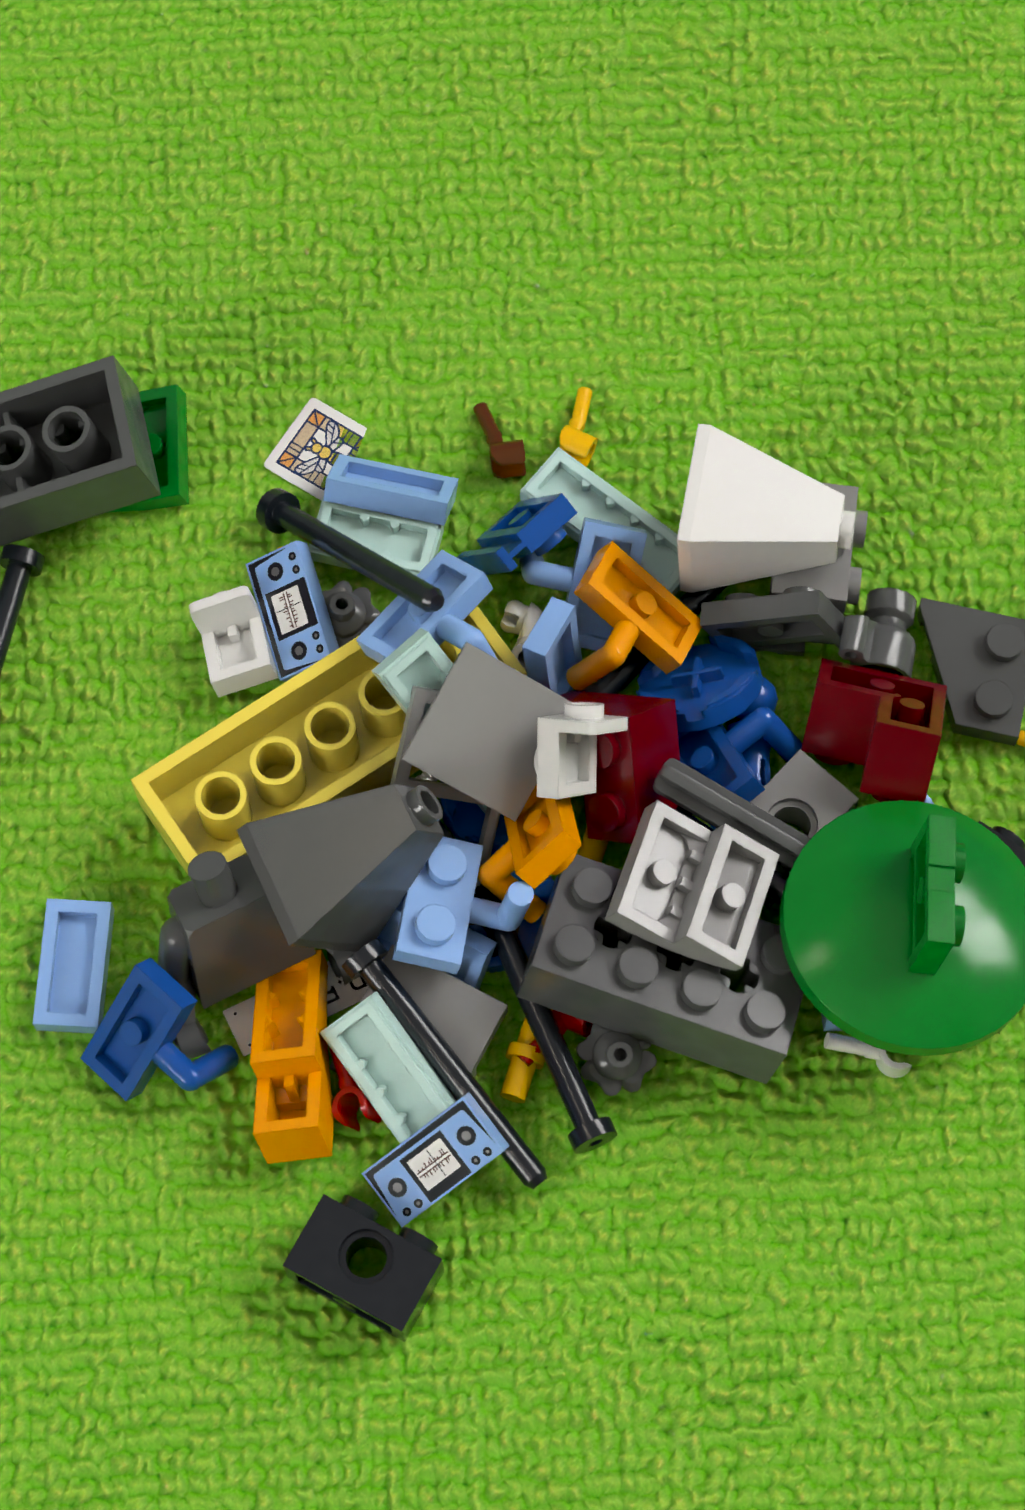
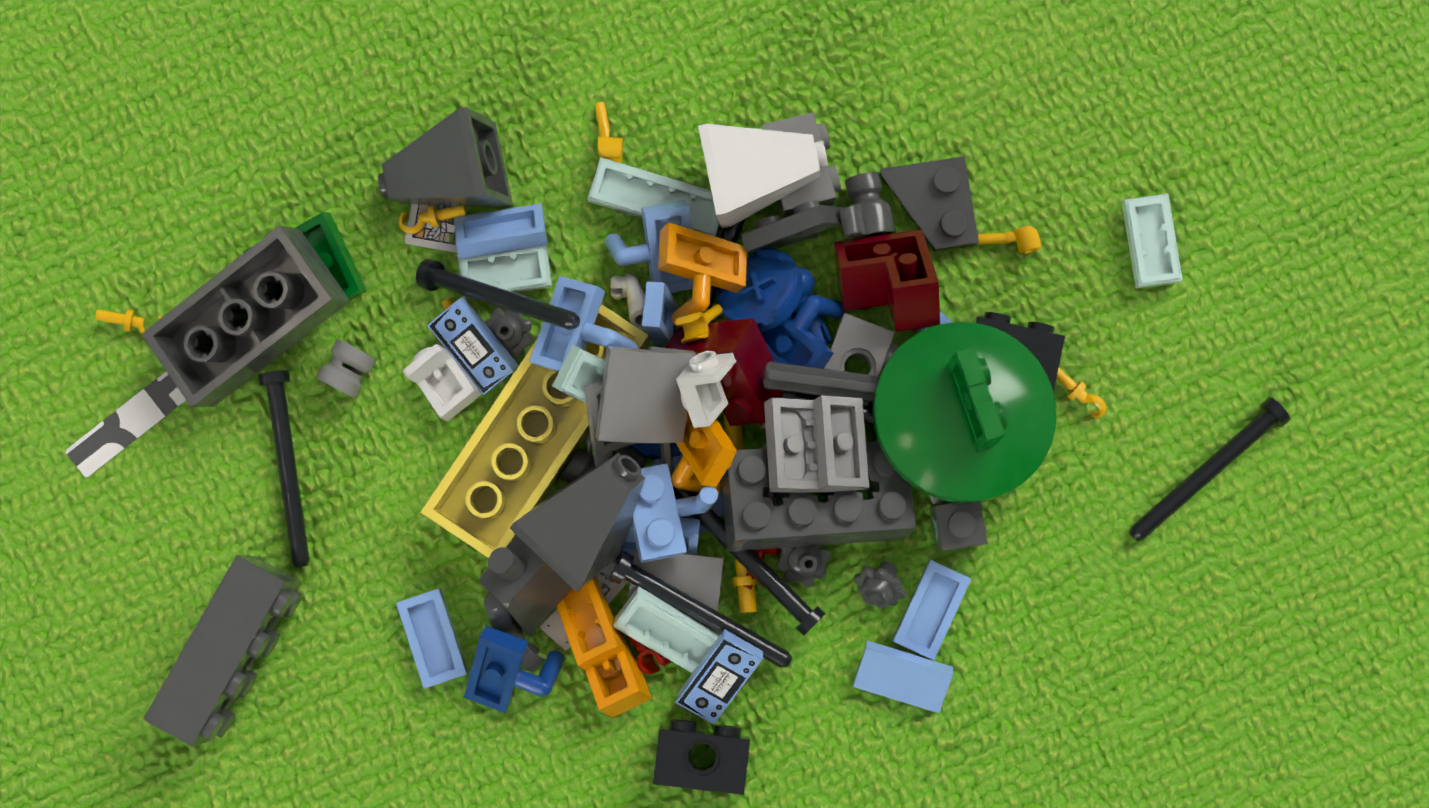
camera: 25 degrees left, 15 degrees up
blue plate [457,493,578,575] -> none
reddish brown hand [473,402,526,478] -> none
none -> light grey wheel [316,338,377,399]
none -> dark grey slope [378,107,513,208]
none -> yellow hand [399,205,466,234]
none -> yellow hand [675,304,723,344]
none -> dark grey plant [853,561,907,608]
none -> light blue tile [853,640,953,713]
none -> light blue tile [892,560,971,660]
none -> dark grey brick [929,502,988,552]

